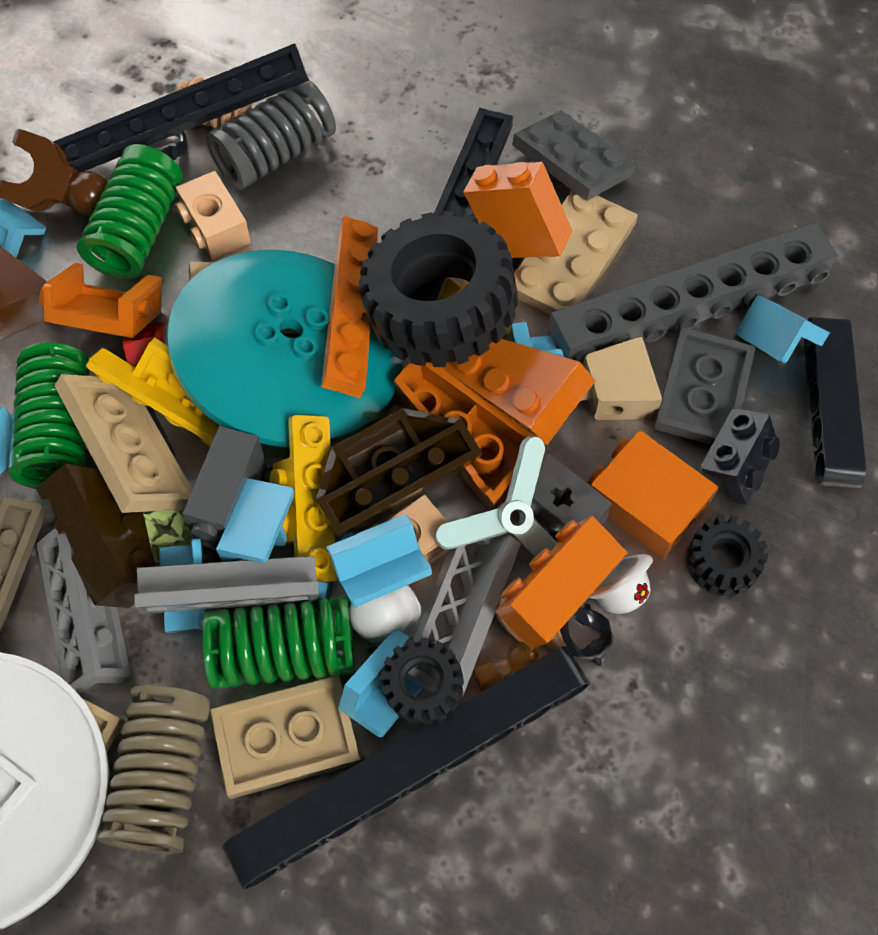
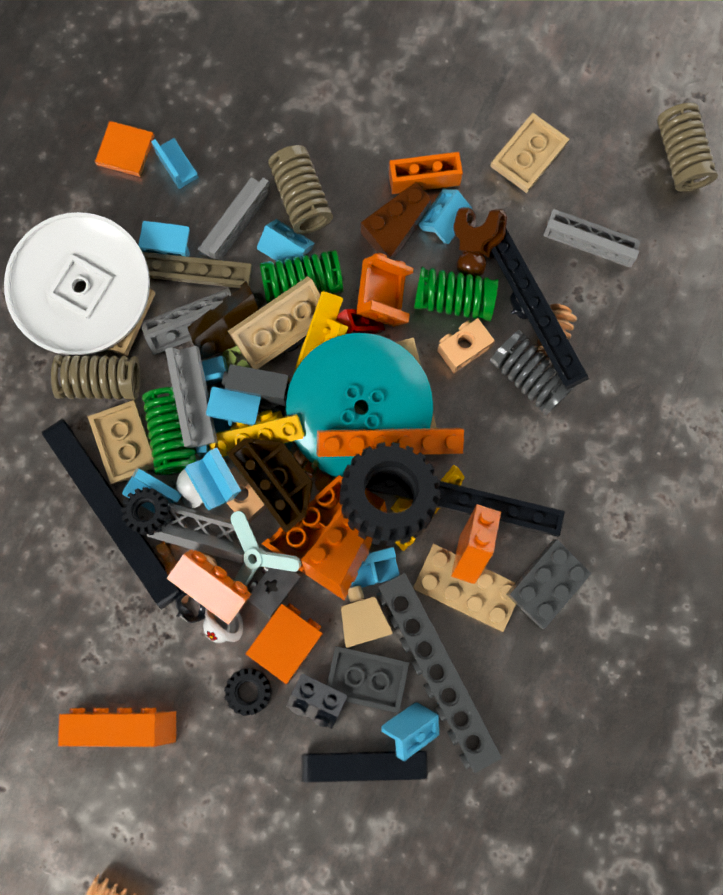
camera: 85 degrees right, 15 degrees up
none -> orange wedge [58,708,176,747]
none -> light grey fence [543,209,641,268]

